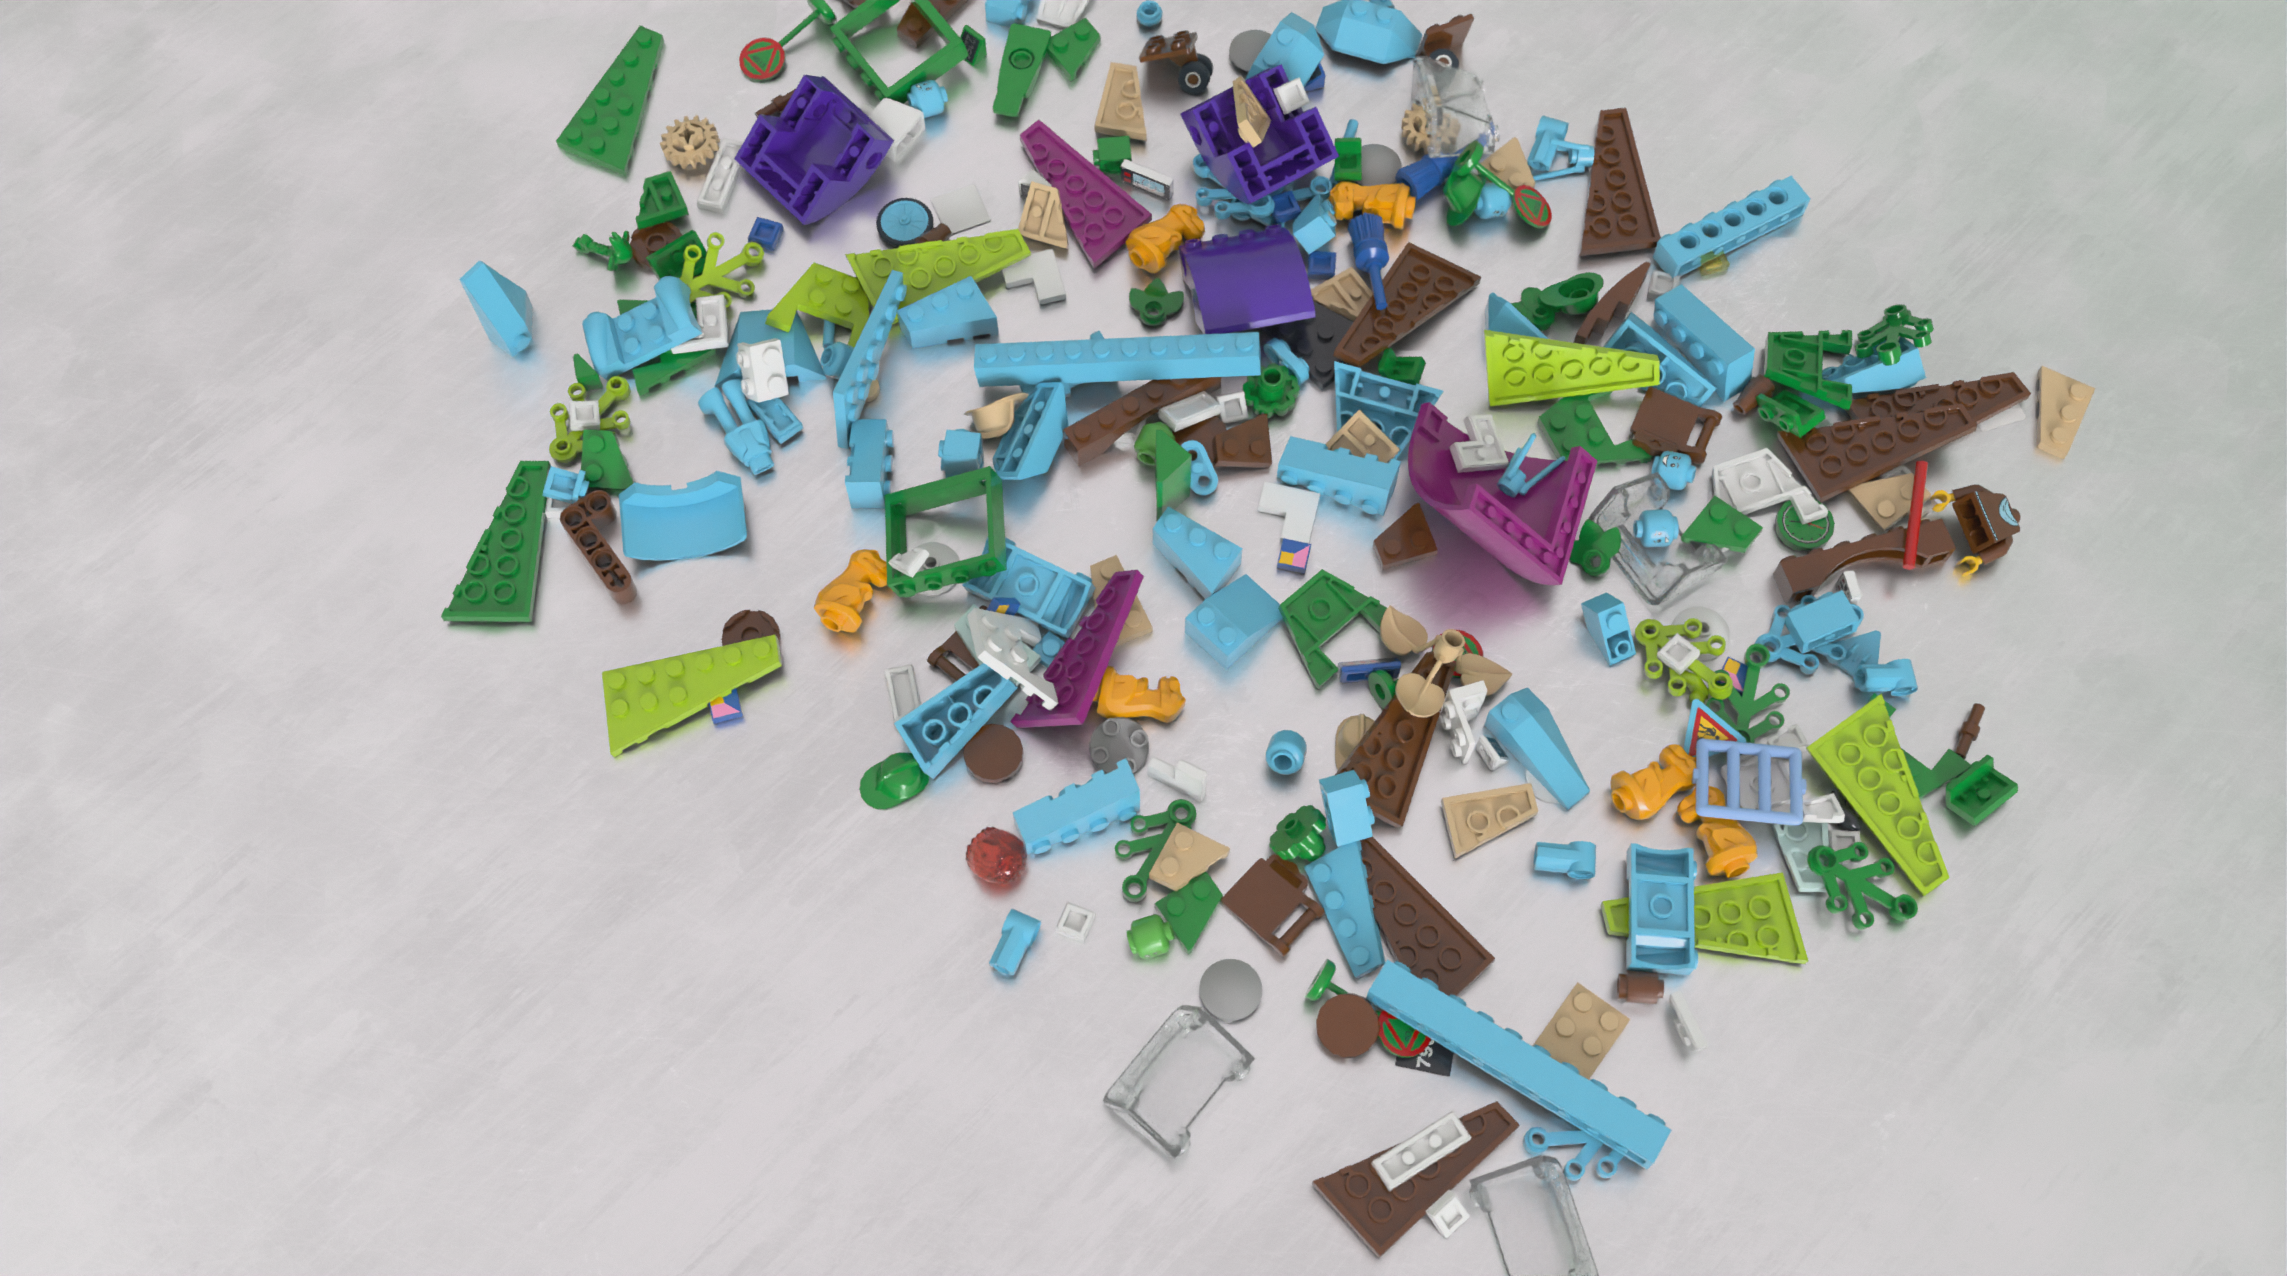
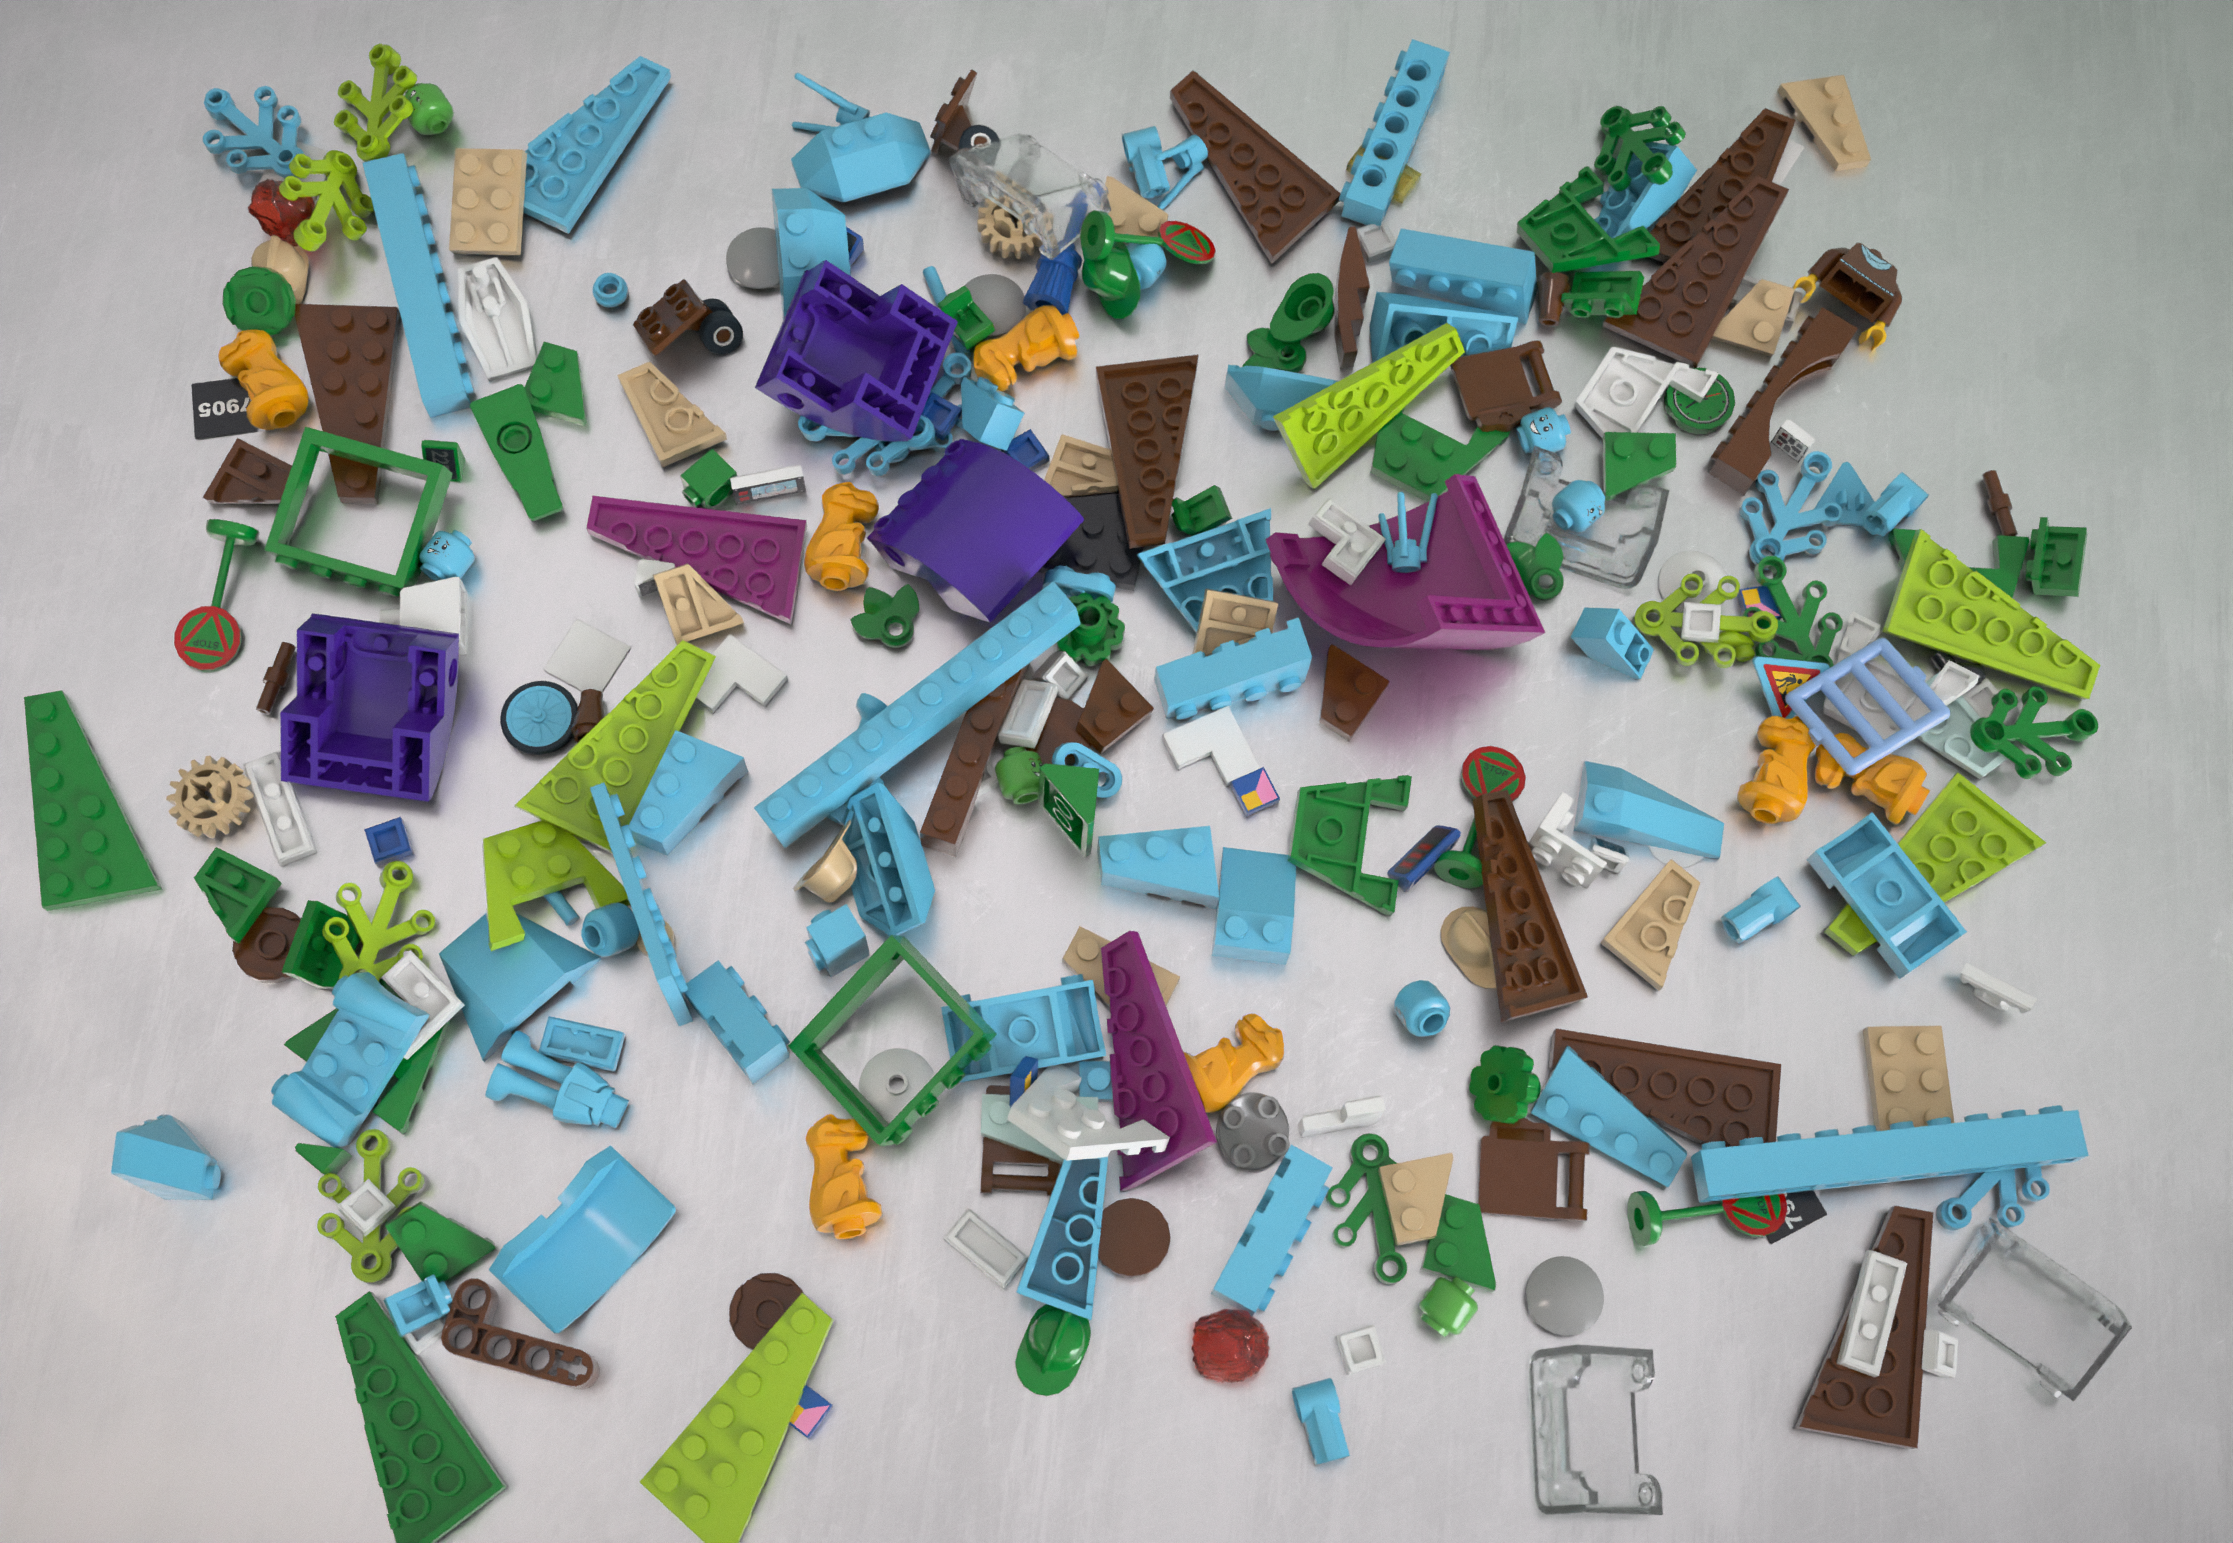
camera: 45 degrees left, 5 degrees up
green piece [572,230,633,271] -> none
white bracket [736,338,789,402] -> none
white tile [888,547,930,578] -> none
tan wing [1232,76,1271,147] -> none
white tile [1273,77,1310,115] -> none
reddish brown tile [1316,993,1380,1057] -> none
medium azure brick [1319,770,1375,847] -> none
blue piece [1348,213,1389,310] -> none
tan plant [1380,605,1512,718] -> none
reddish brown brick [1617,971,1664,1004] -> none
medium azure brick [1785,590,1859,654] -> none
red bar [1902,461,1928,570] -> none

